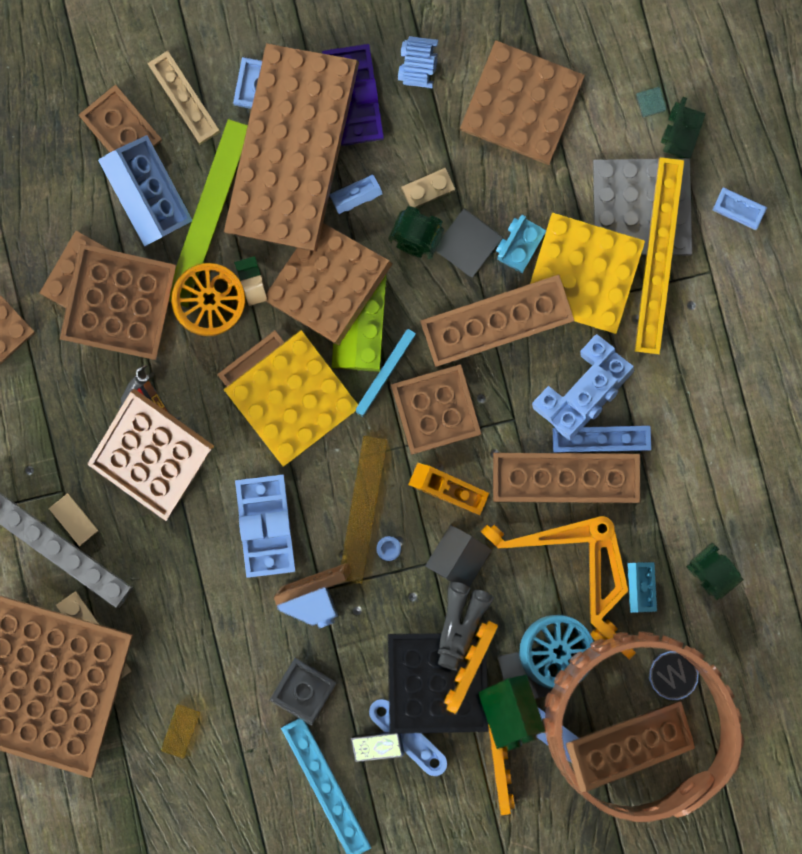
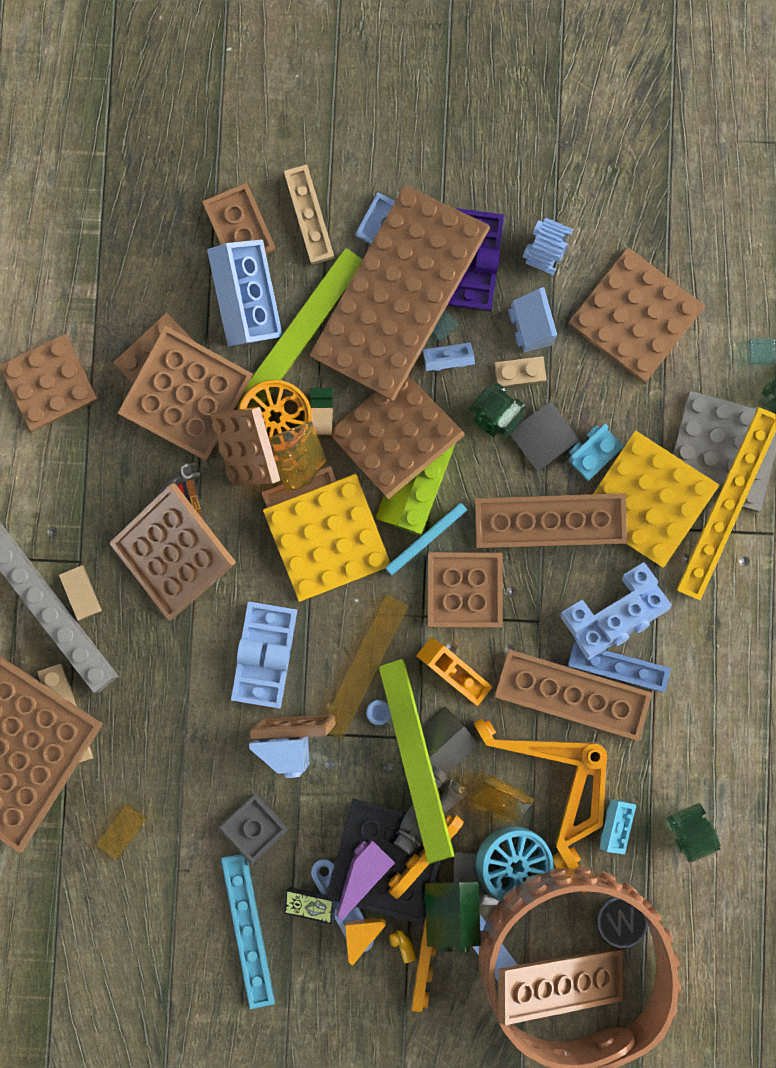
camera: 15 degrees right, 0 degrees up
none -> medium nougat plate [211,407,280,485]
none -> clear yellow slope [269,421,326,493]
none -> medium lavender slope [335,840,395,921]
none -> light orange slope [345,918,386,966]
none -> lime tile [379,659,455,863]
none -> yellow arm [389,930,416,963]
none -> clear light blue tile [432,309,459,342]
none -> clear yellow slope [470,771,535,823]
none -> light blue slope [508,287,557,353]

